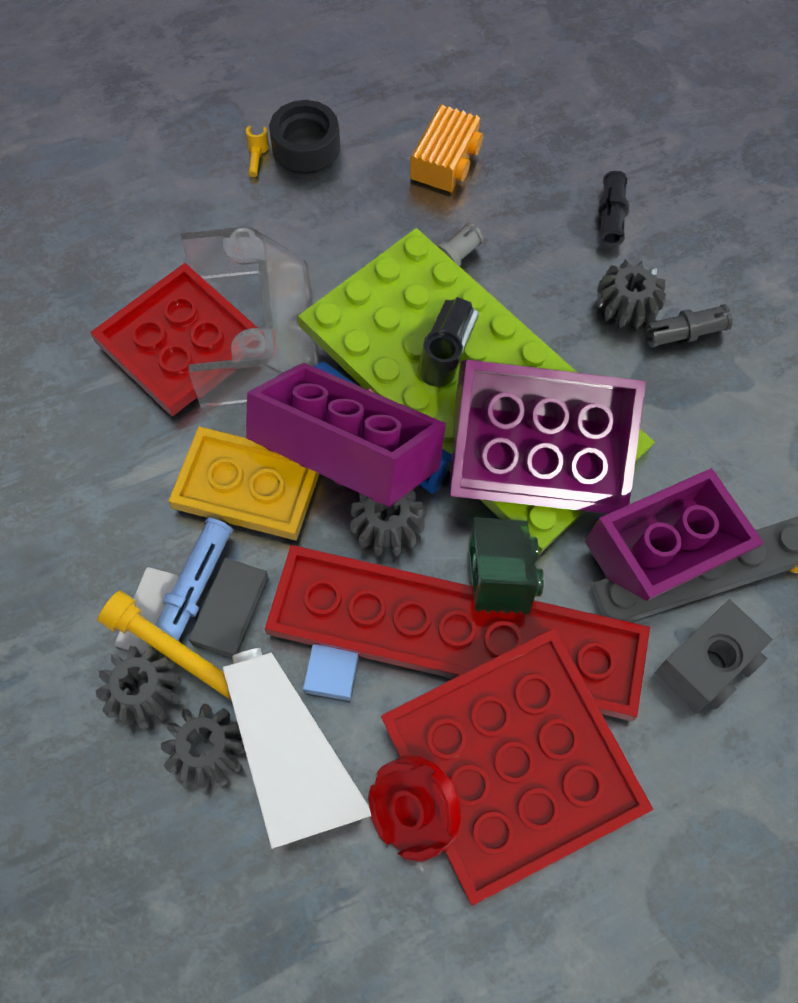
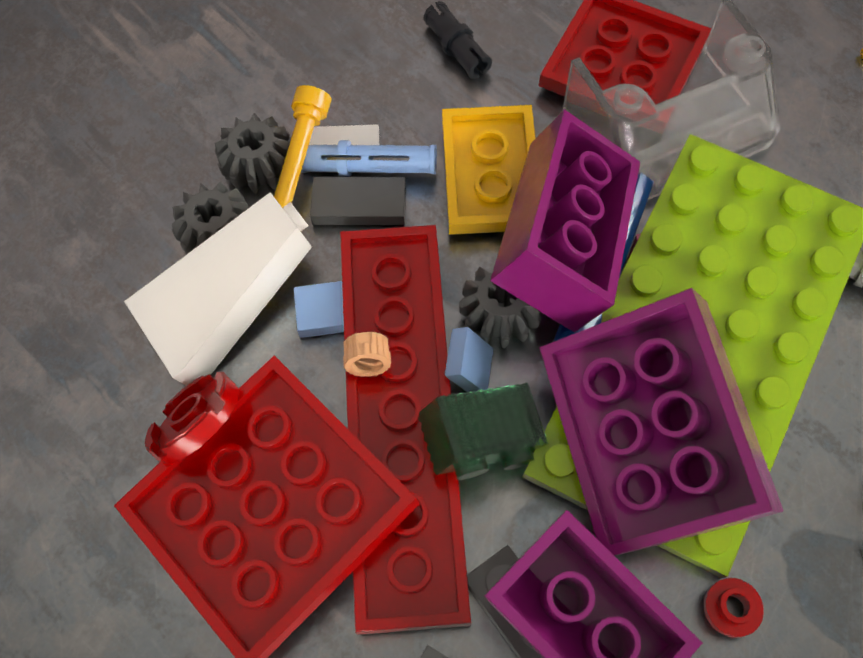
camera: 75 degrees right, 0 degrees up
black piece [418,297,479,387] -> none
none -> light nougat axle [343,332,391,377]
none -> black pin [423,1,492,79]
none -> light blue tile [445,327,493,396]
none -> red plate [704,578,764,638]

